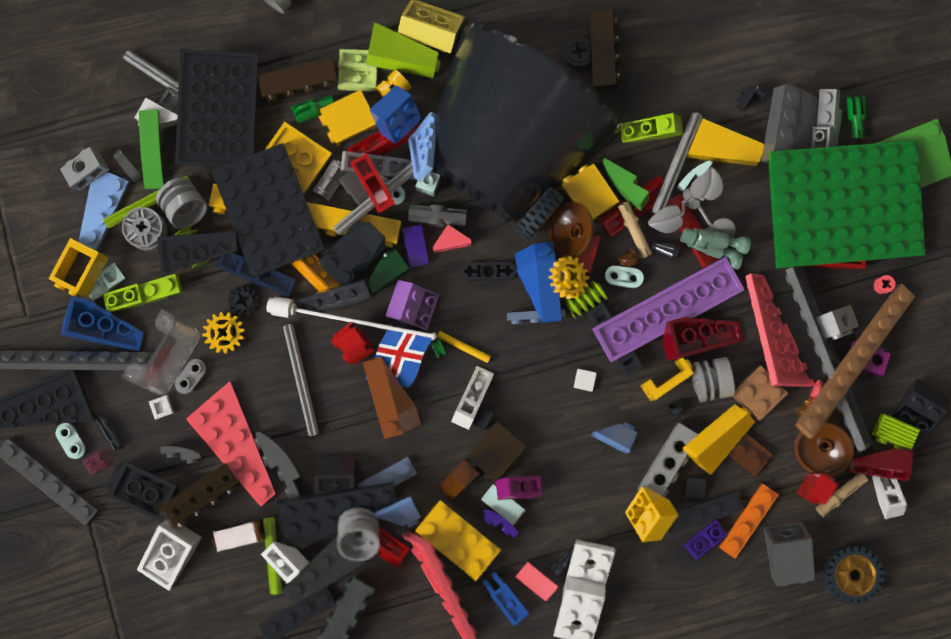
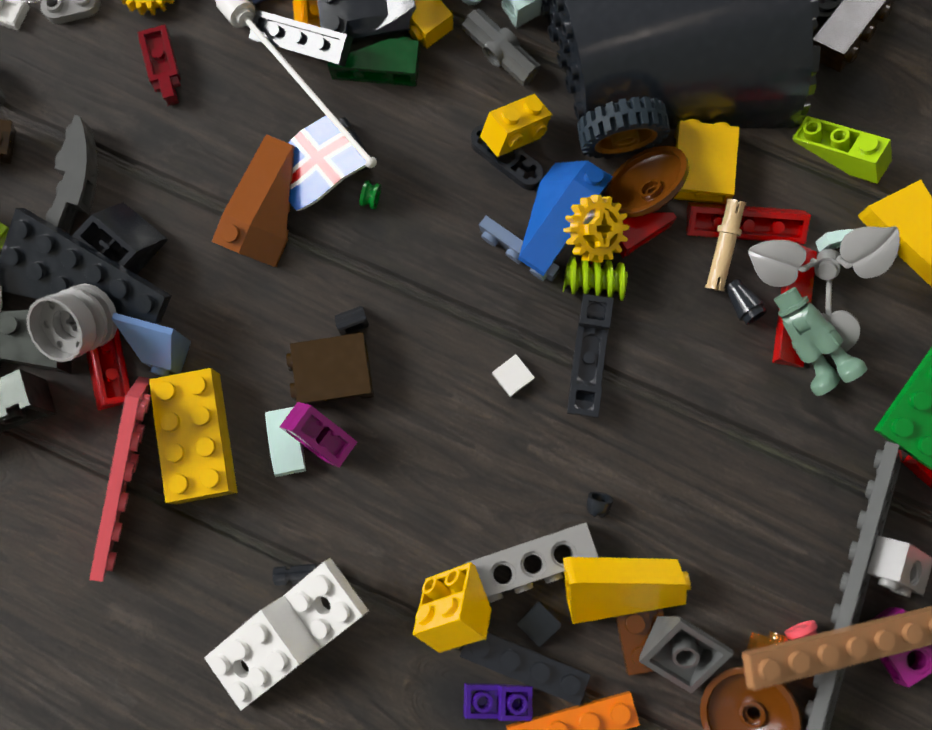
camera: 45 degrees right, 5 degrees down
coral wing [186,381,276,507] -> none
light grey axle [283,324,319,436] -> none
red brick [331,322,375,365] -> none
sand blue plate [357,457,417,487] -> none
medium lavender slope [386,280,439,331] -> none
dark purple slope [402,224,429,267] -> none
coral slope [433,225,471,253] -> none
yellow bar [437,331,491,363] -> none
reddish brown slope [438,460,478,501] -> none
white slope [451,366,494,430] -> none
blue hinge [482,571,529,626] -> none
dark purple slope [483,509,519,538] -> none
coral slope [516,561,558,601] -> none
medium blue slope [591,422,637,453] -> none
medium lavender plate [592,257,744,362] -> none
bright green slope [603,158,650,211] -> none
light aqua plate [605,266,643,288] -> none
reddish brown hat [617,248,641,267] -> none
yellow panel [640,358,694,401] -> none
light grey axle [652,112,702,214] -> none
dark red wedge [663,317,743,361] -> none
light grey wheel [692,357,735,402] -> none
medium nougat brick [733,366,788,421] -> none
coral wing [745,274,815,387] -> none
none -> dark red hinge [137,24,181,106]
none -> yellow brick [480,94,552,157]
none -> dark grey slope [639,616,734,694]

